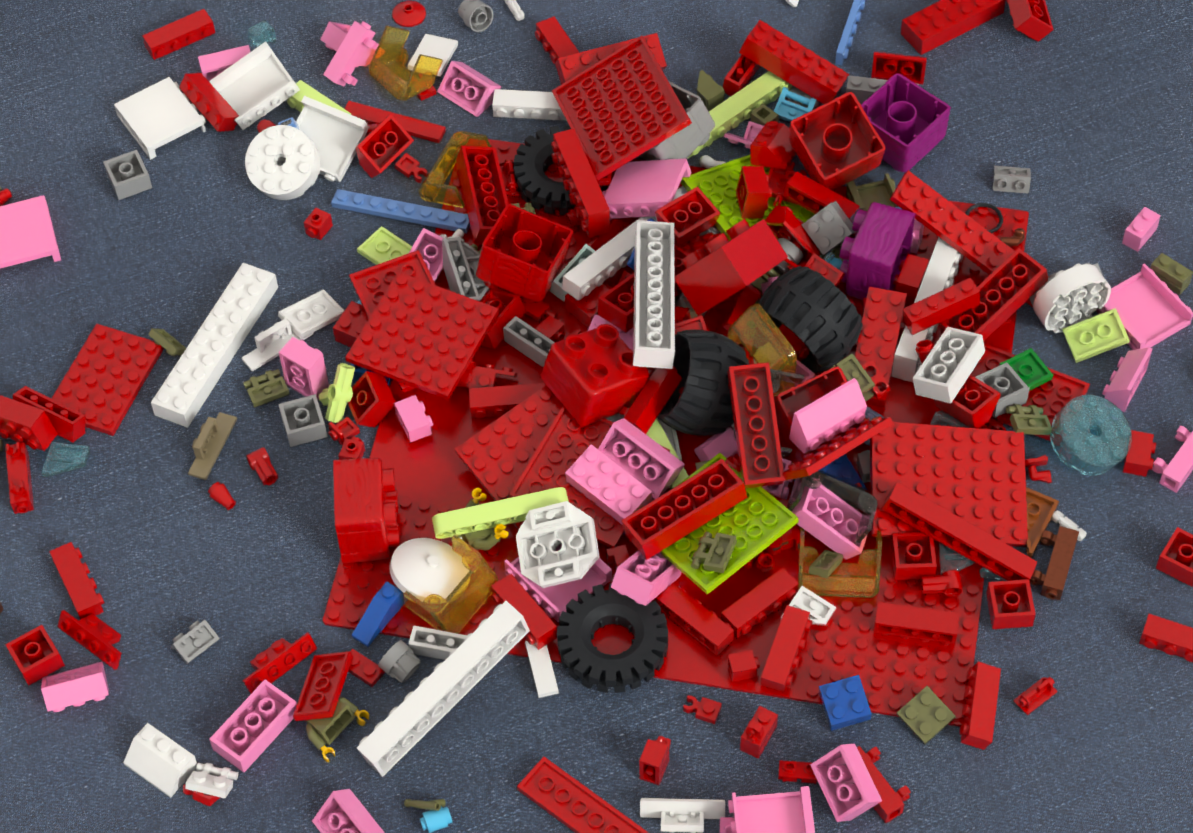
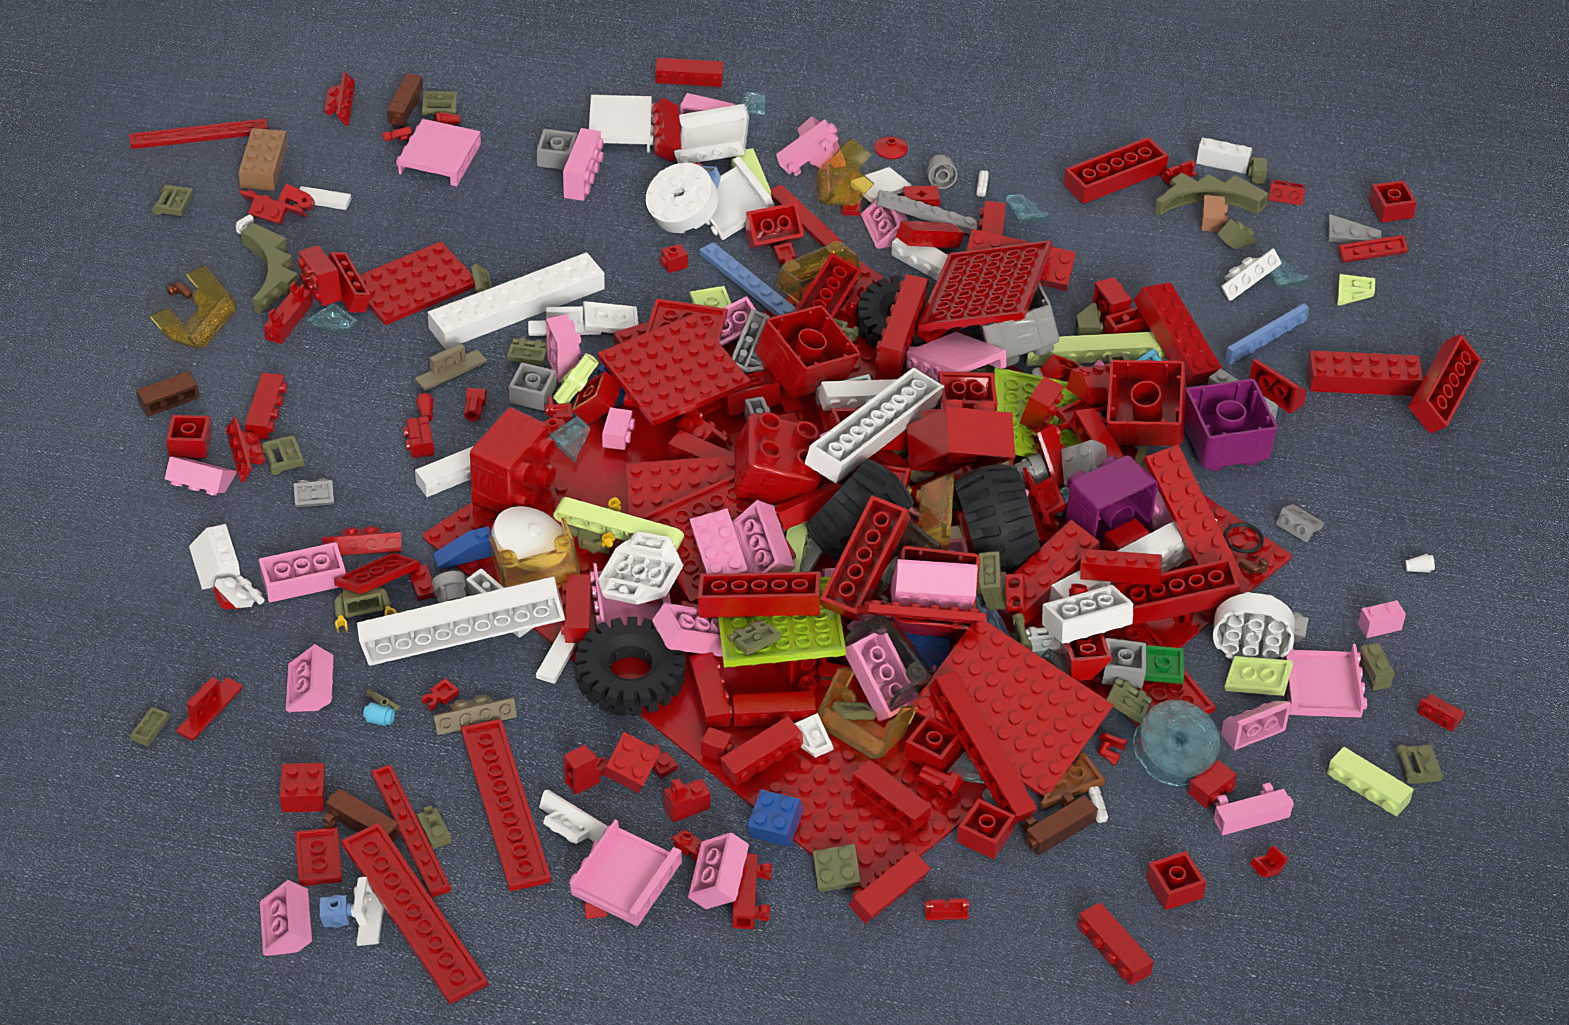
camera: 30 degrees right, 10 degrees down
none -> olive plate [261,435,305,475]
none -> red brick [403,416,434,458]
none -> white brick [415,446,473,497]
none -> red plate [421,678,459,711]
none -> dark tan bracket [433,695,517,735]
none -> clear light blue wing [549,416,590,461]
none -> bright pink brick [563,128,604,201]
none -> red brick [602,732,661,793]
none -> light grey plate [877,189,977,234]
none -> red brick [895,221,965,248]
none -> red brick [903,185,940,207]
none -> clear light blue wing [1005,194,1050,222]
none -> olive plate [1011,613,1033,651]
none -> white plate [1026,627,1062,656]
none -> red brick [1039,354,1080,382]
none -> red brick [1092,277,1132,325]
none -> white cone [1405,554,1435,573]

